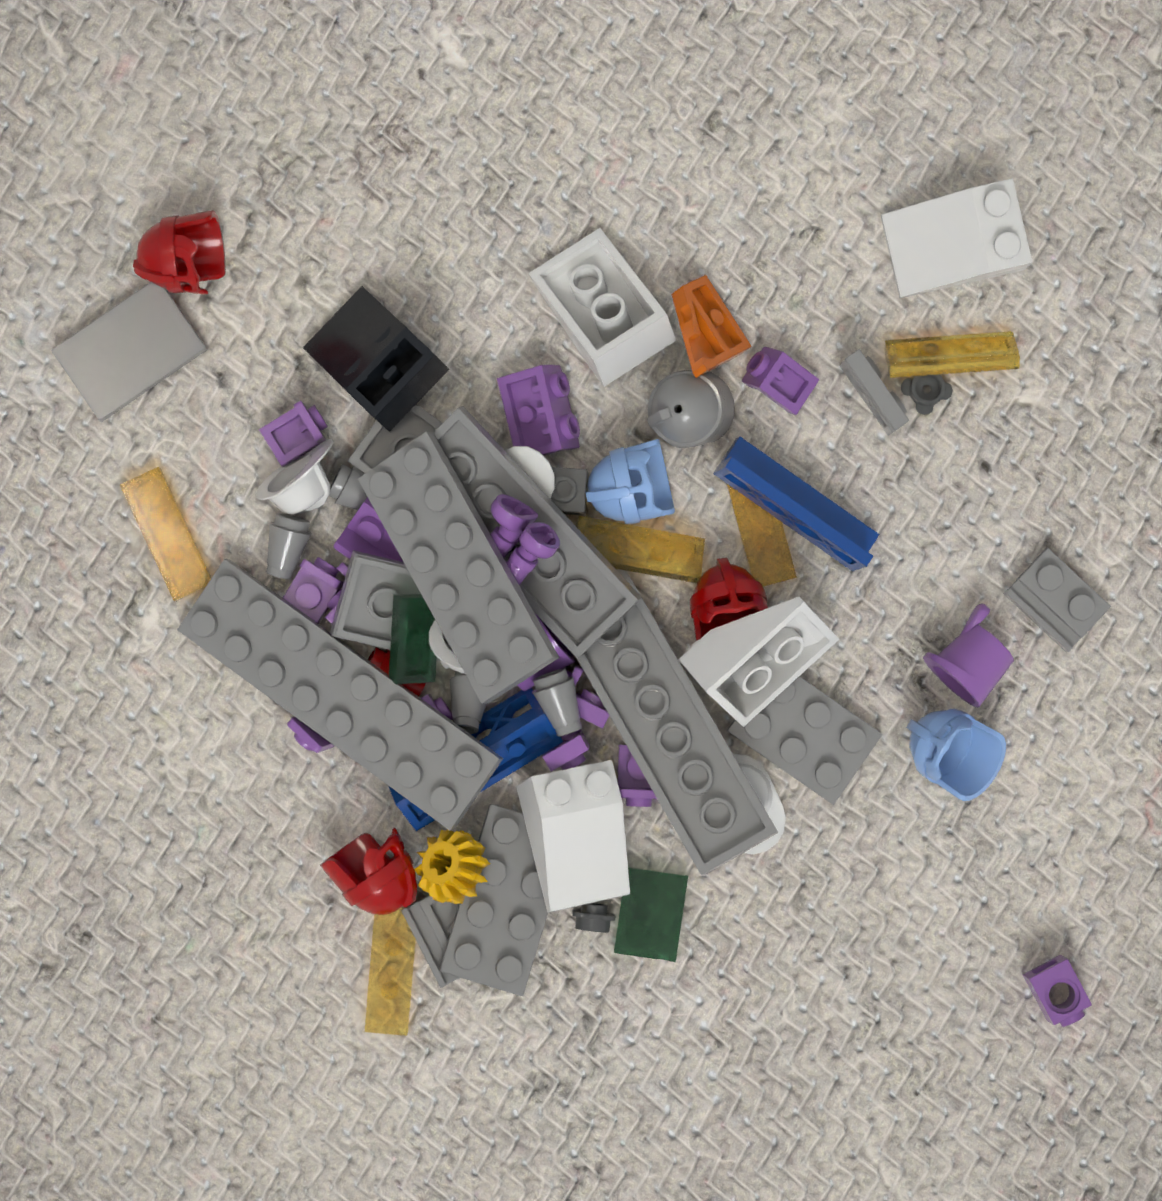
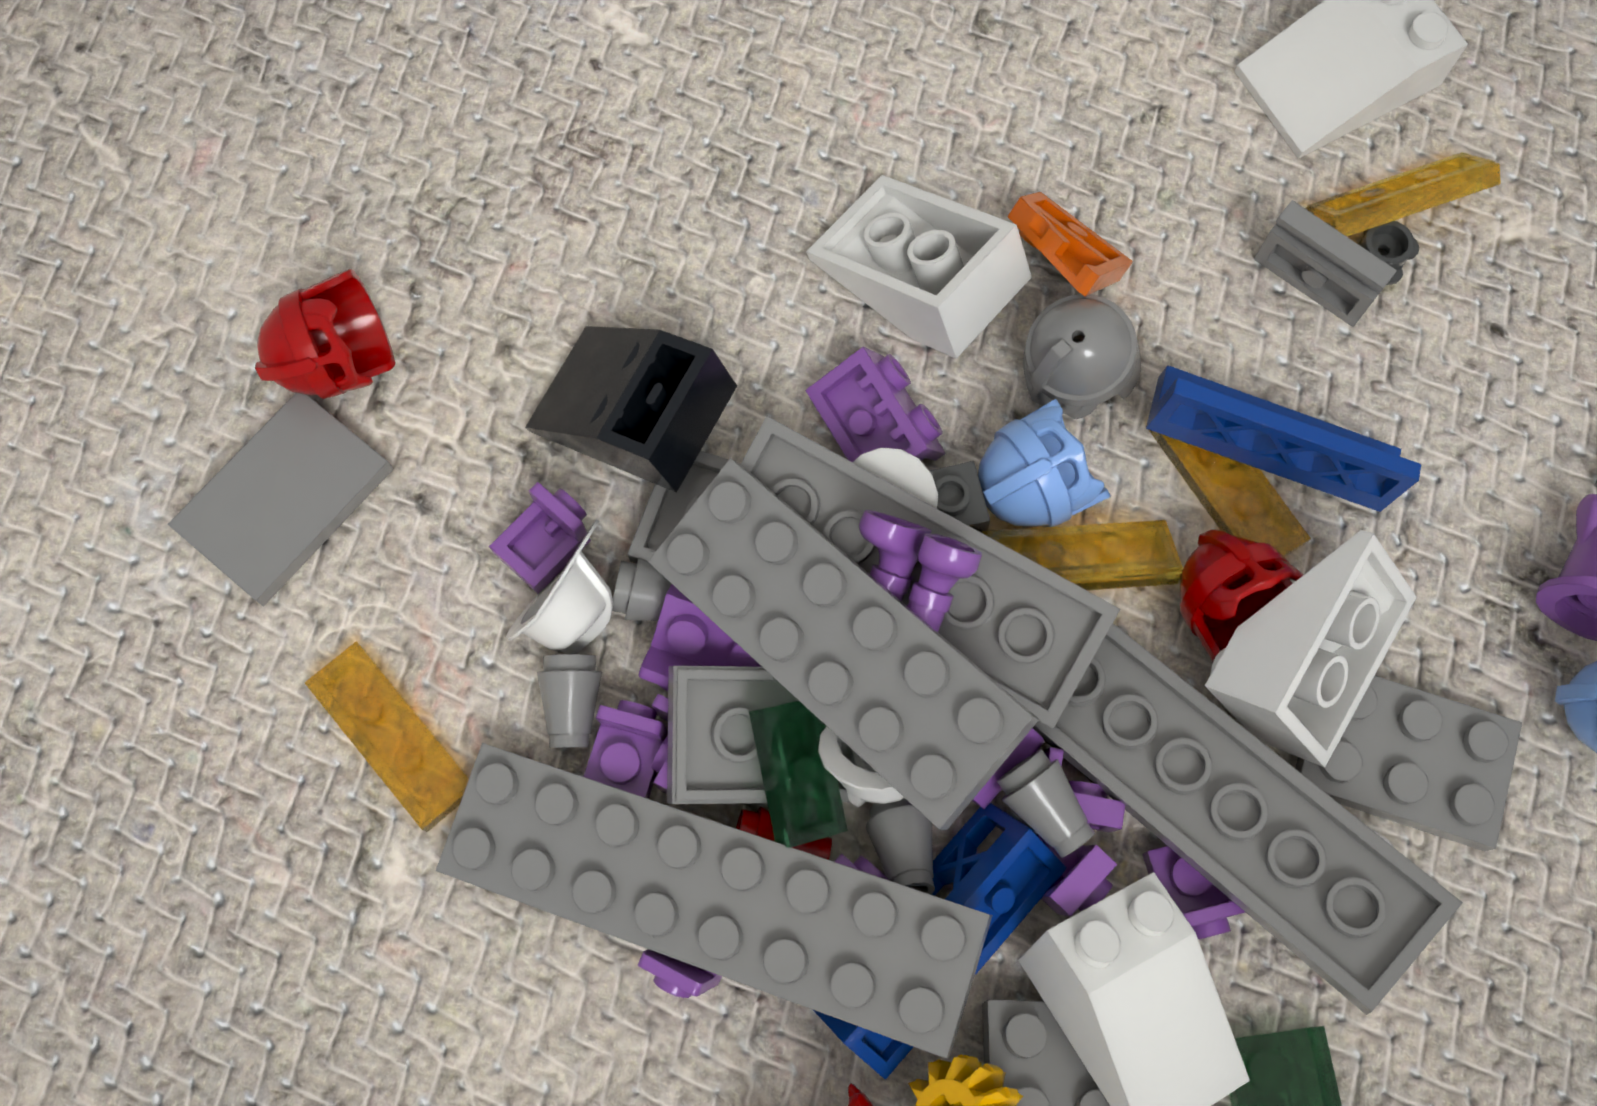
camera: 15 degrees left, 15 degrees down
medium lavender bracket [742,347,819,415] -> none

